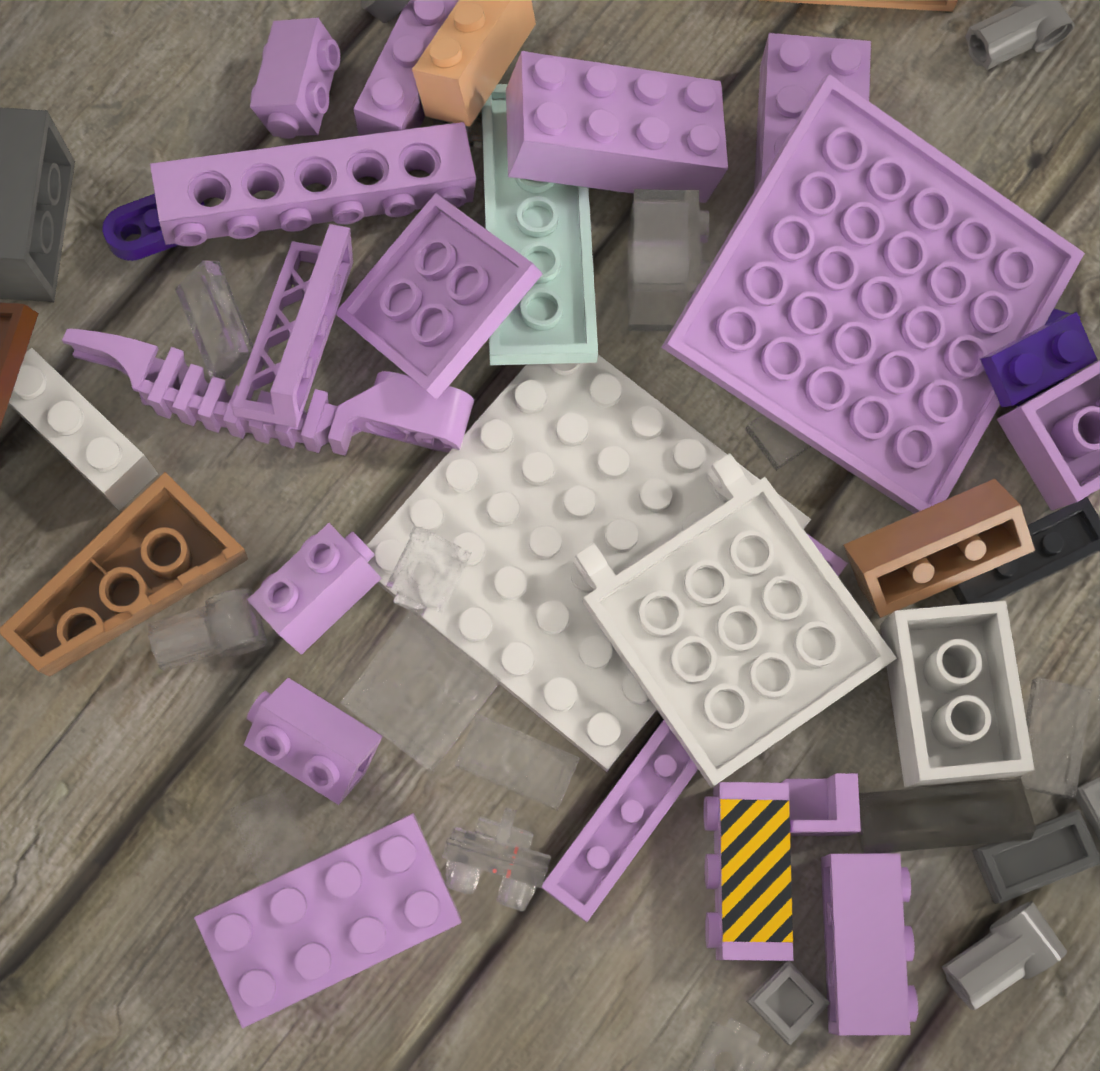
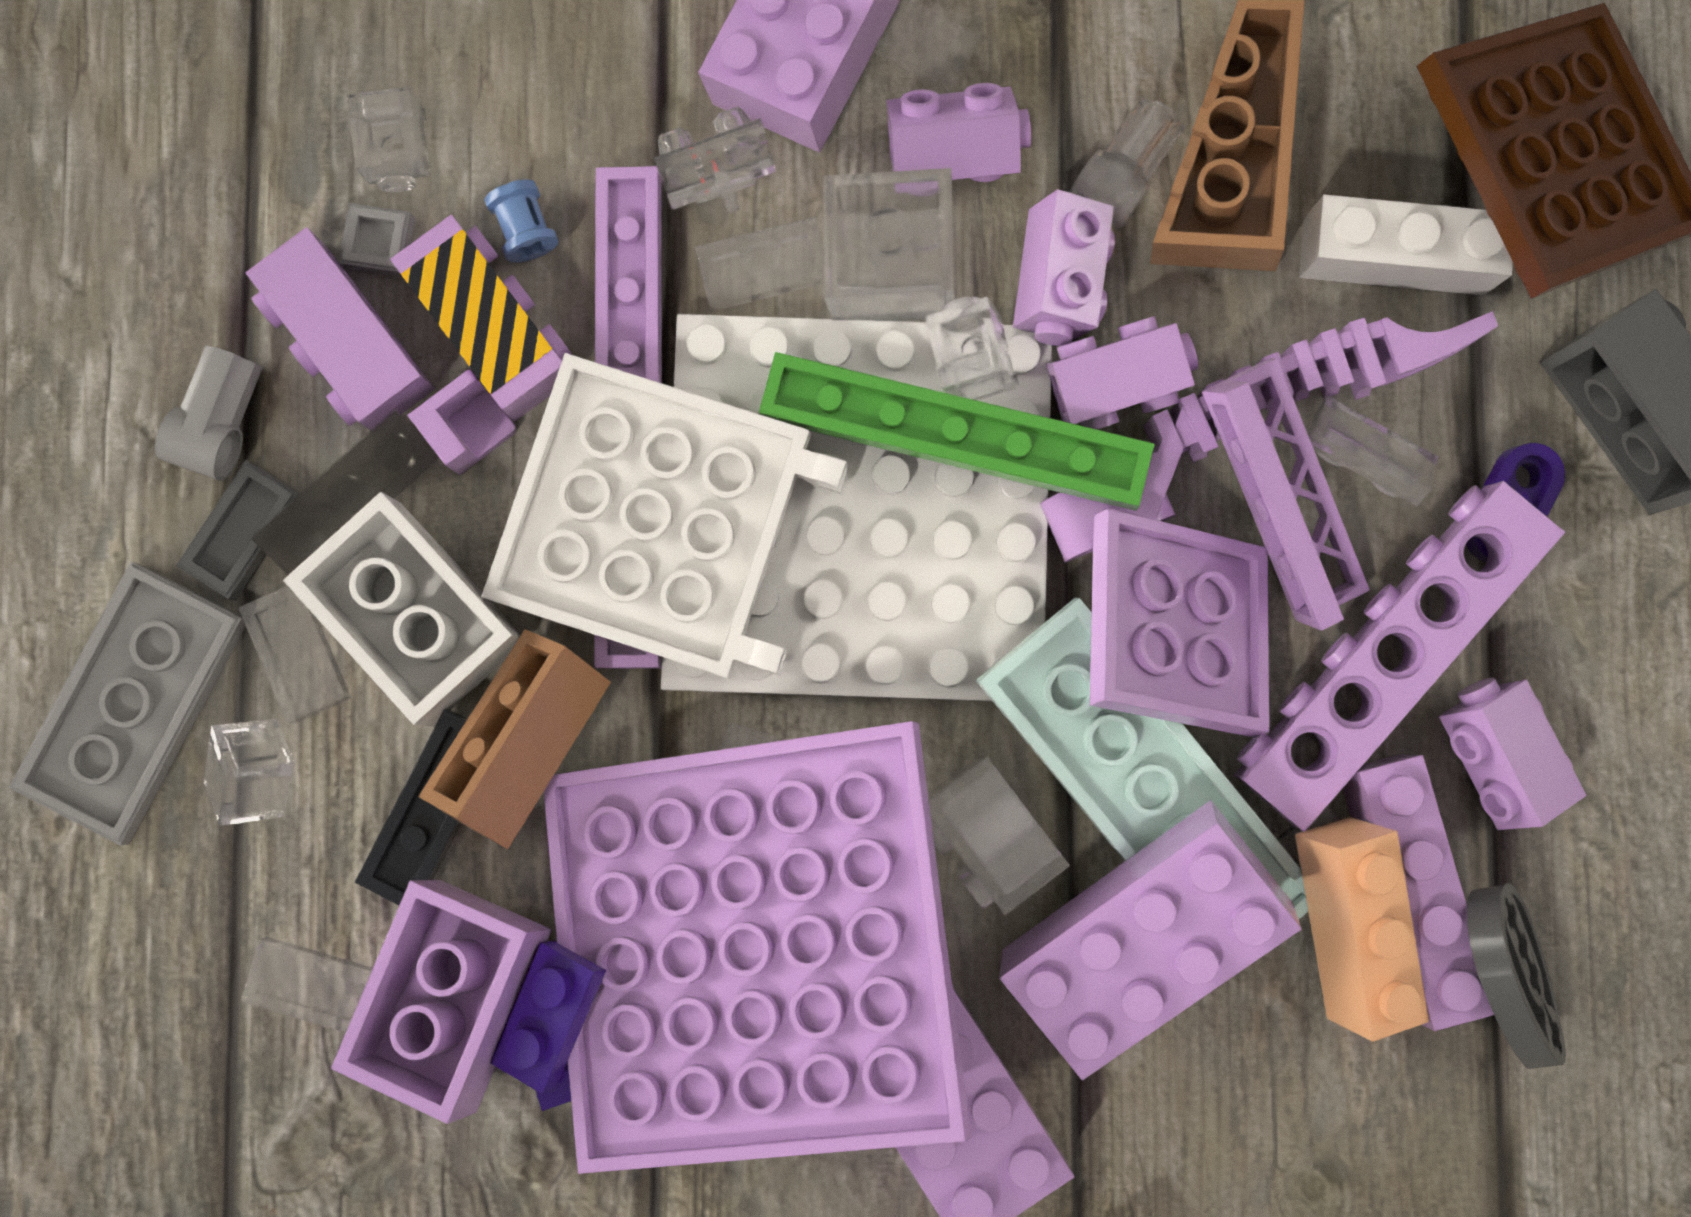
camera: 150 degrees right, 10 degrees up
none -> medium blue bush [484,179,558,263]
none -> bright green plate [759,352,1155,511]
none -> lavender brick [1046,316,1198,429]

